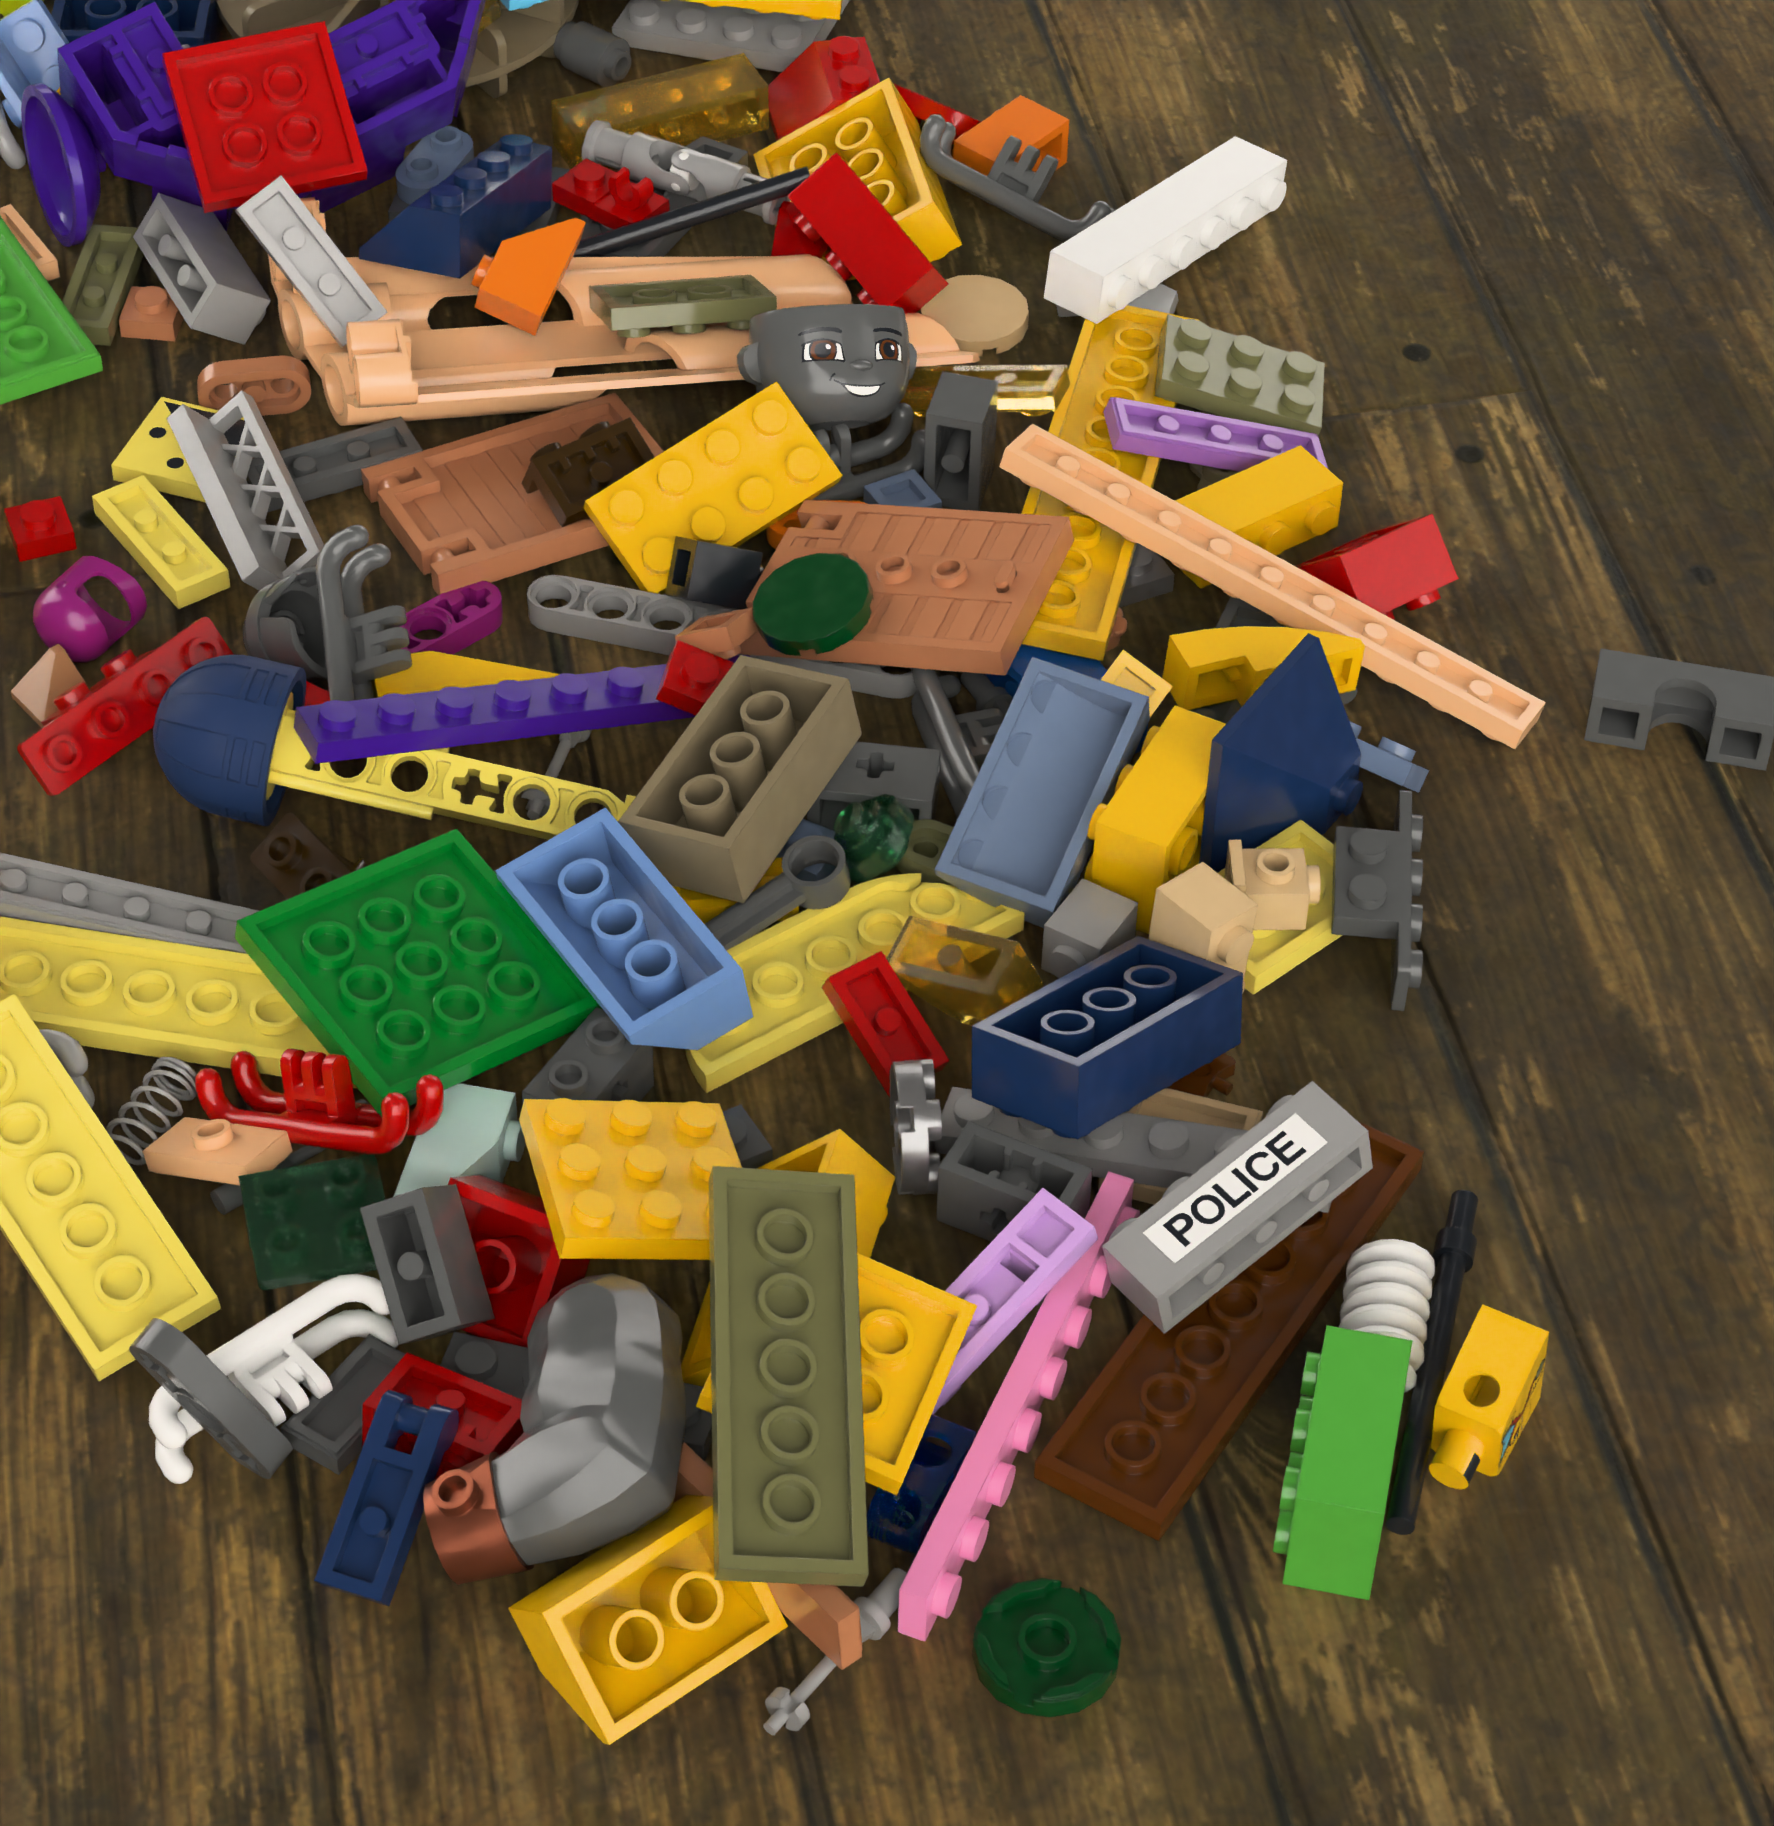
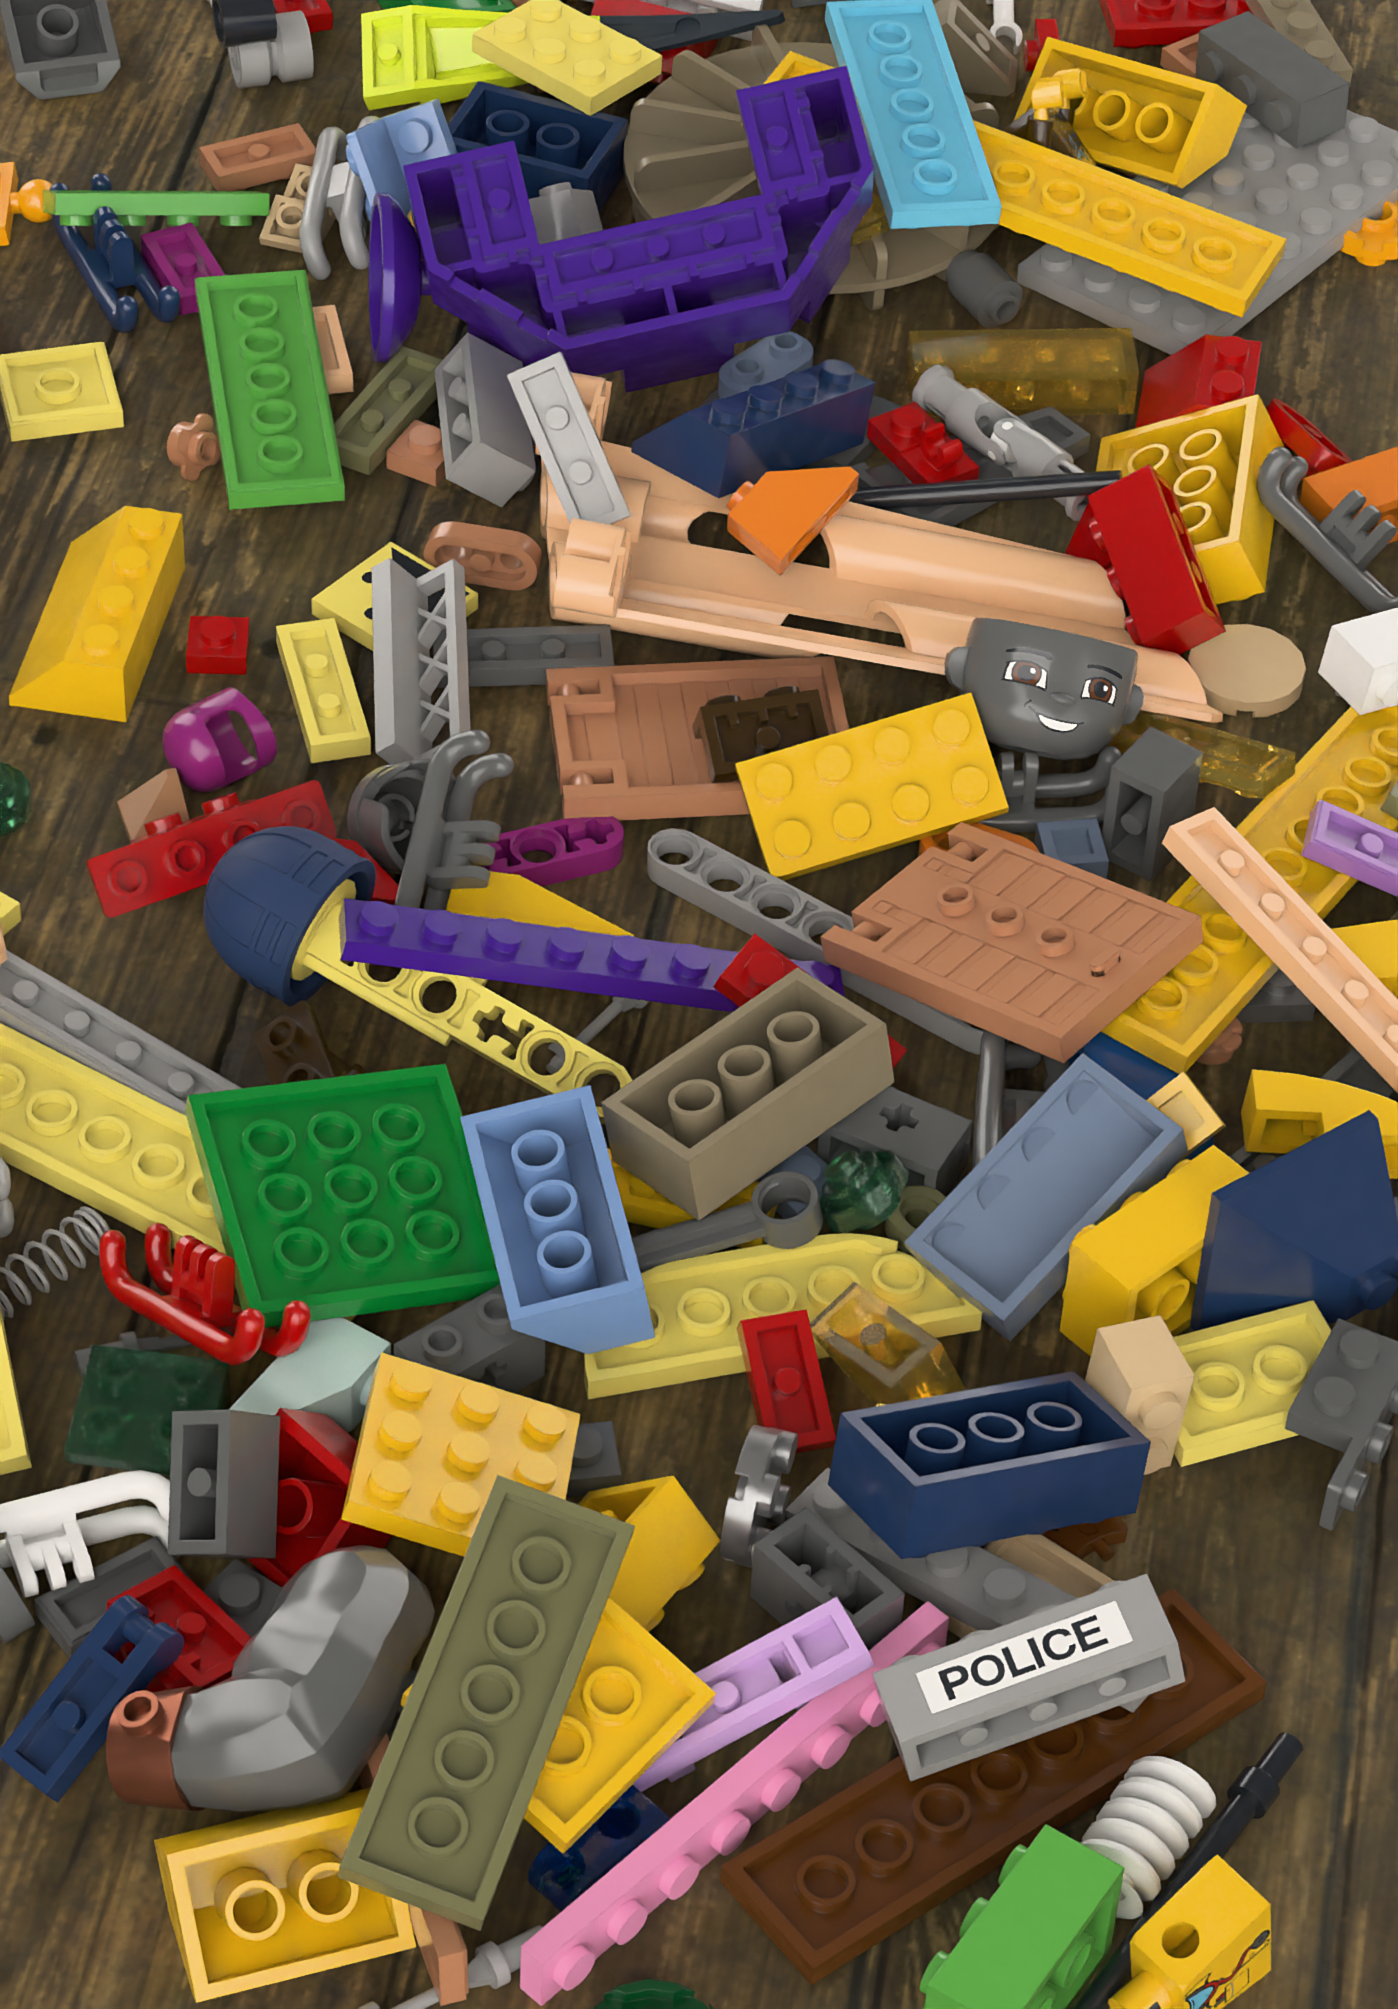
camera: 20 degrees right, 0 degrees up
light nougat plate [142,1117,293,1187] -> none
red plate [162,21,368,213] -> none
olive plate [589,275,777,338] -> none
black brick [665,536,764,609] -> none
nougat plate [675,607,758,659] -> none
dark green tile [753,553,874,656] -> none
light grey brick [1041,878,1138,978] -> none
tan brick [1224,840,1321,930] -> none

